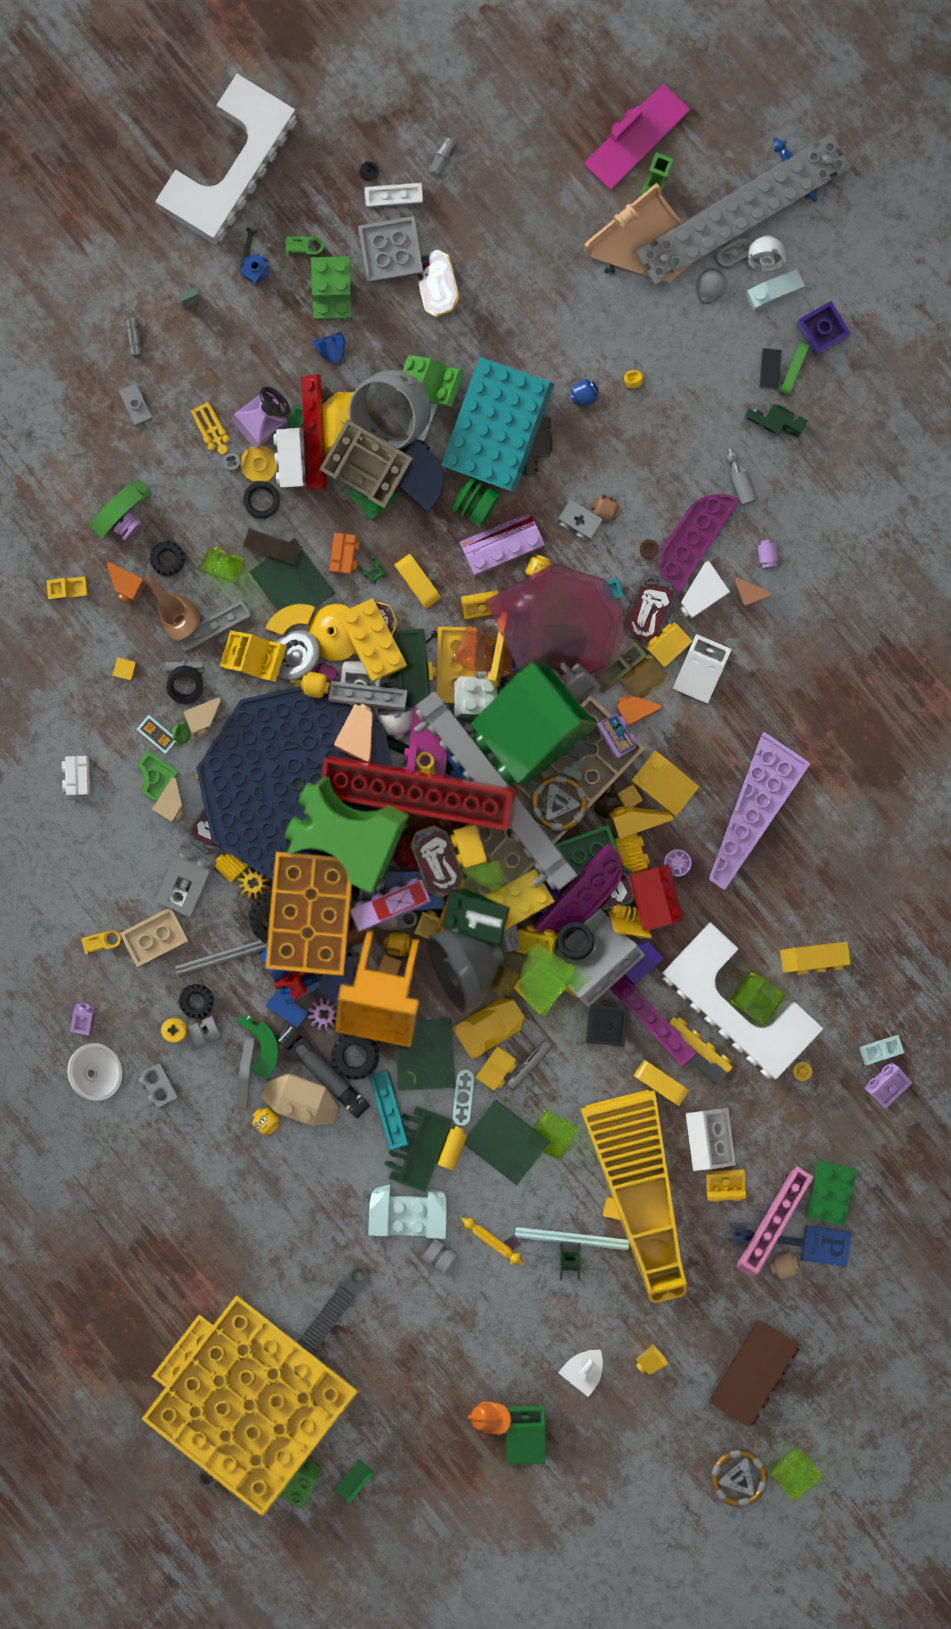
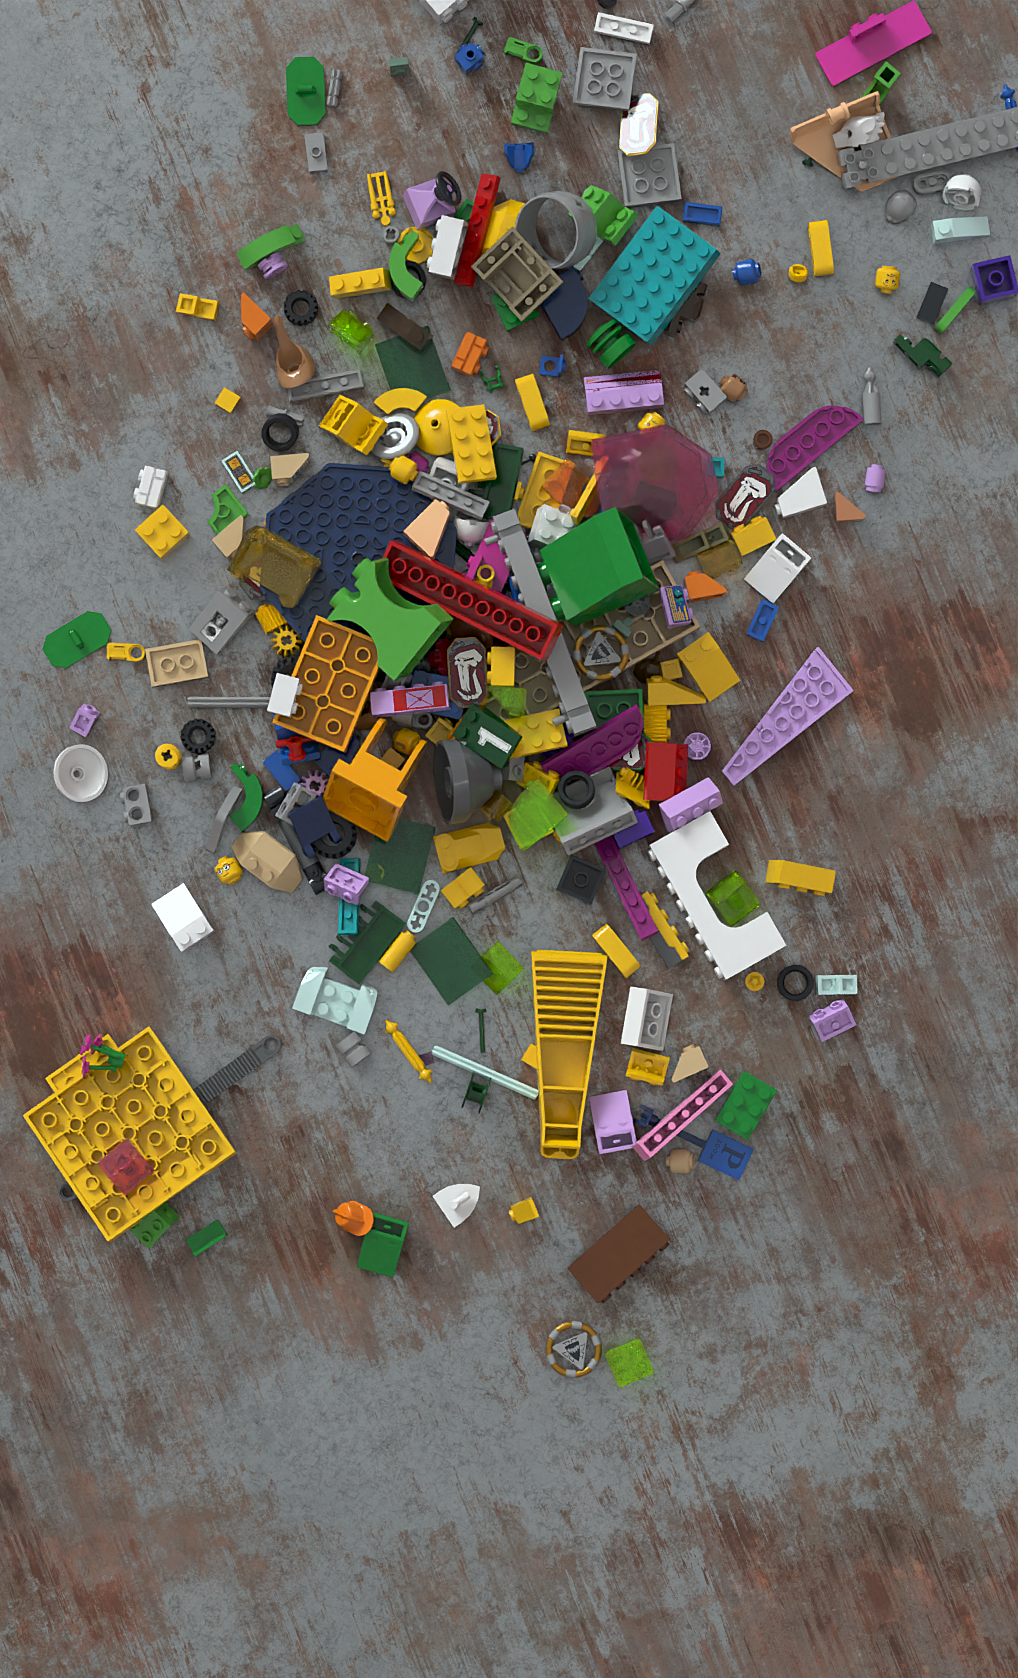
camera: 25 degrees right, 0 degrees up
none -> green shield [42,611,111,668]
none -> plant [80,1034,126,1079]
none -> clear pink slope [97,1138,155,1195]
none -> yellow brick [135,504,190,561]
none -> white slope [152,883,215,952]
none -> clear yellow windscreen [227,525,321,608]
none -> white brick [267,673,303,718]
none -> light grey brick [275,782,317,826]
none -> green shield [286,56,326,125]
none -> dark blue flag [288,796,341,859]
none -> lavender bracket [324,863,369,905]
none -> yellow brick [329,267,392,299]
none -> bright green arch [389,231,423,302]
none -> dark green piece [475,1008,487,1053]
none -> blue bracket [539,354,566,377]
none -> lavender slope [589,1090,636,1154]
none -> light grey plate [617,143,682,208]
none -> lavender slope [659,777,723,832]
none -> tan slope [671,1044,708,1083]
none -> blue tile [682,202,723,226]
none -> blue plate [746,599,779,642]
none -> black tyre [777,965,814,1001]
none -> yellow beam [808,220,834,276]
none -> white piece [832,112,885,148]
none -> yellow head [875,265,901,294]

